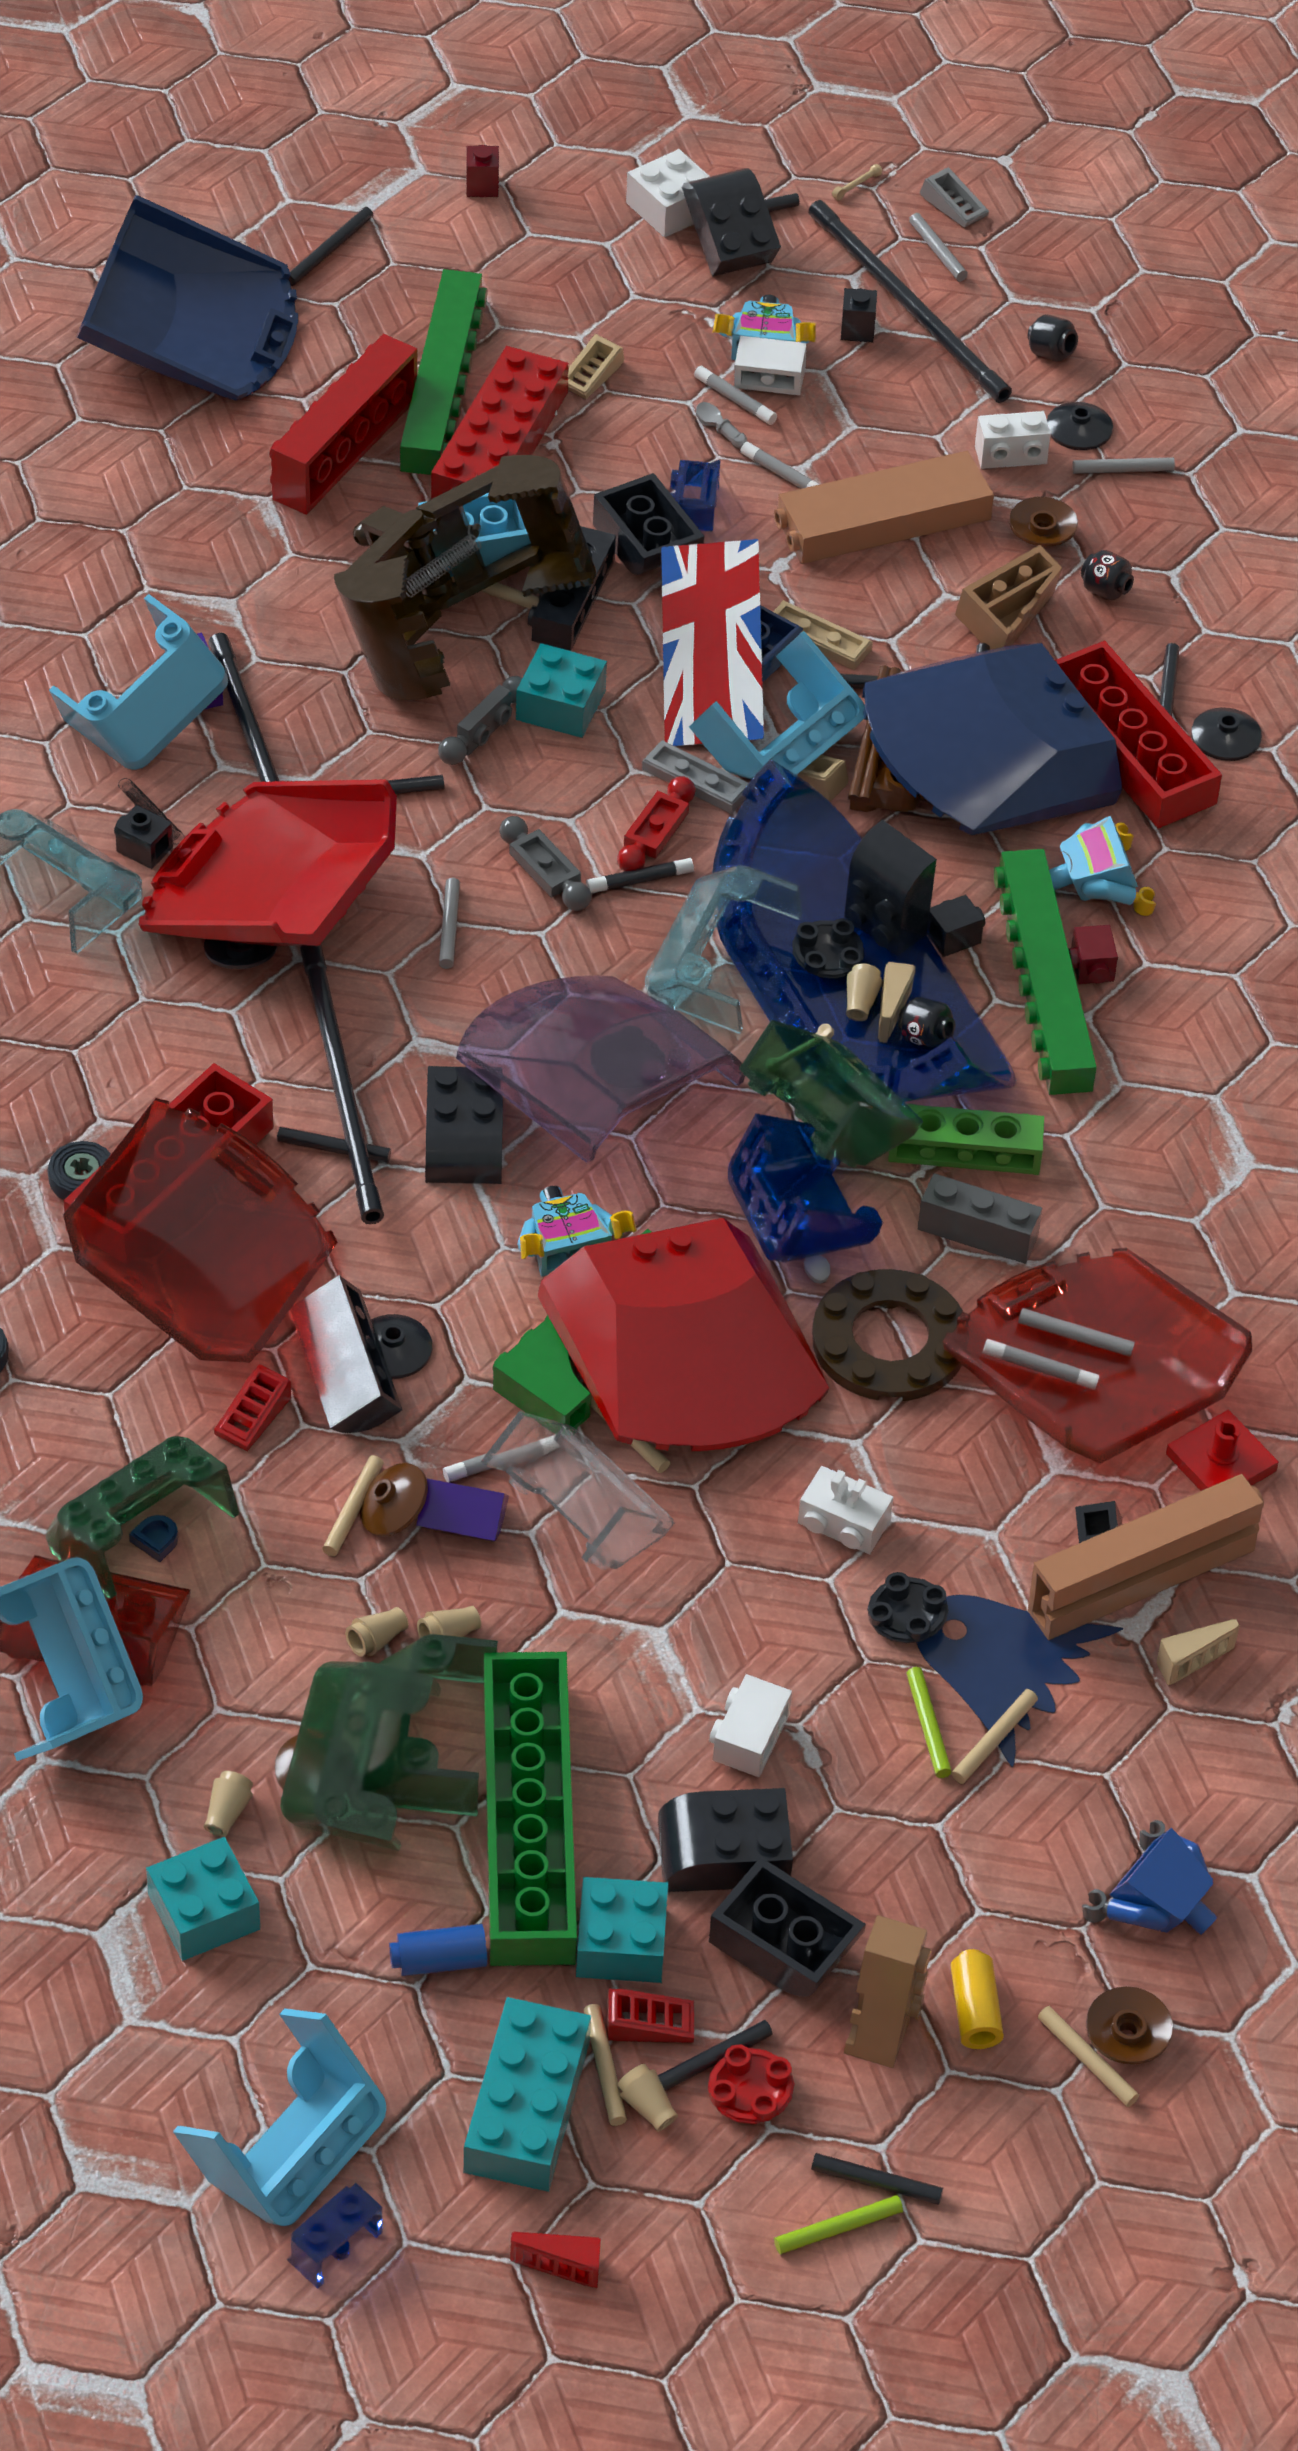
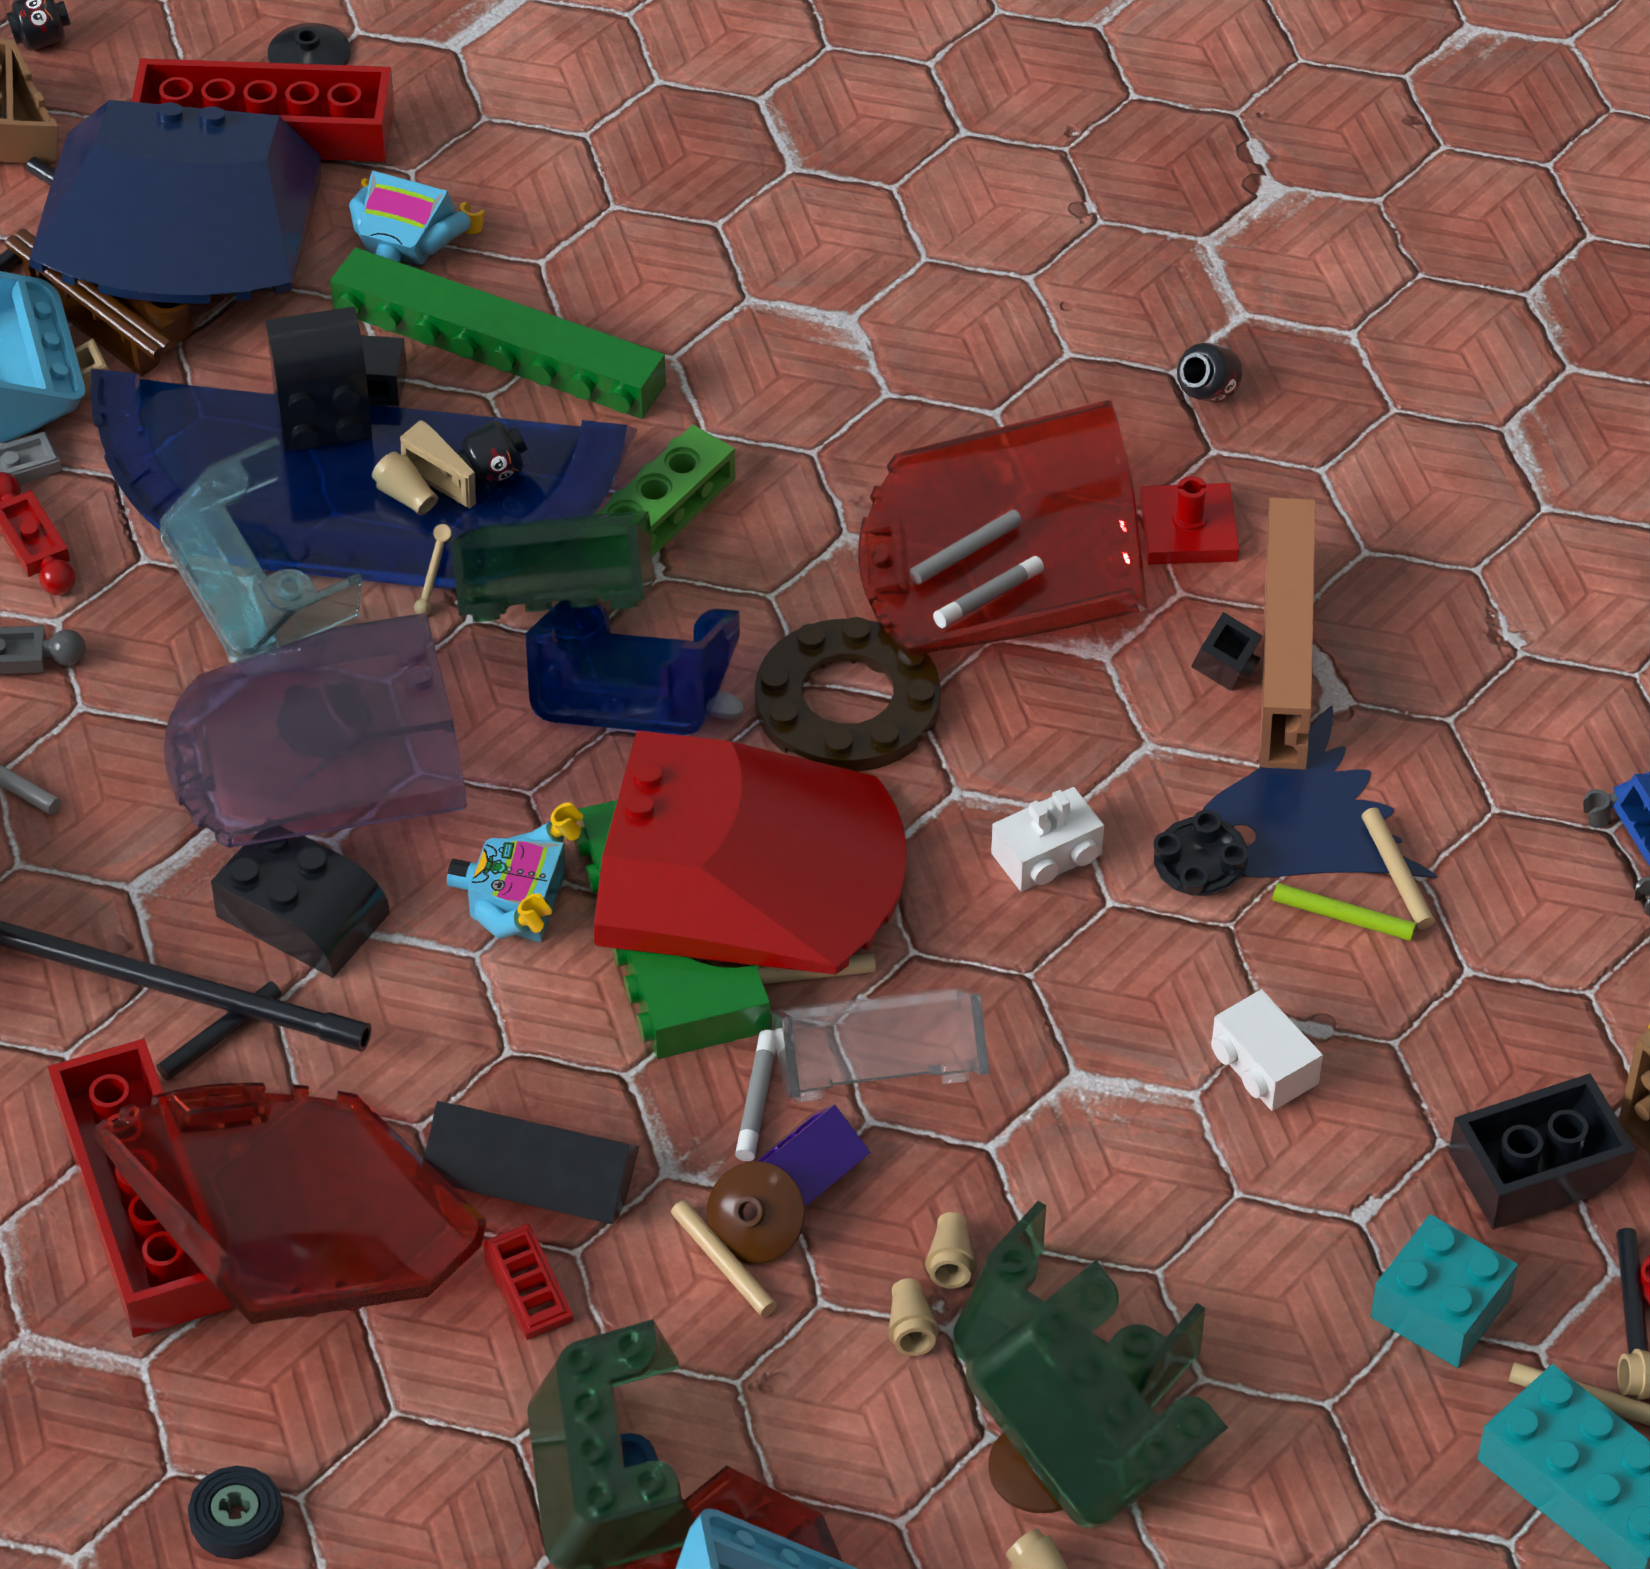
camera: 55 degrees left, 0 degrees up
black bush [47,1141,112,1200] -> none
black dish [371,1314,432,1379] -> none
blue brick [389,1924,487,1976] -> none
green brick [483,1652,577,1966] -> none
black bar [586,858,694,894] -> none
red slope [608,1989,694,2043] -> none
black brick [658,1788,793,1892] -> none
black dish [792,918,864,979] -> none
dark grey brick [918,1173,1042,1264] -> none
dark red brick [1068,925,1118,984] -> none
tan slope [1156,1619,1239,1685] -> none
black bar [1159,643,1179,716] -> none

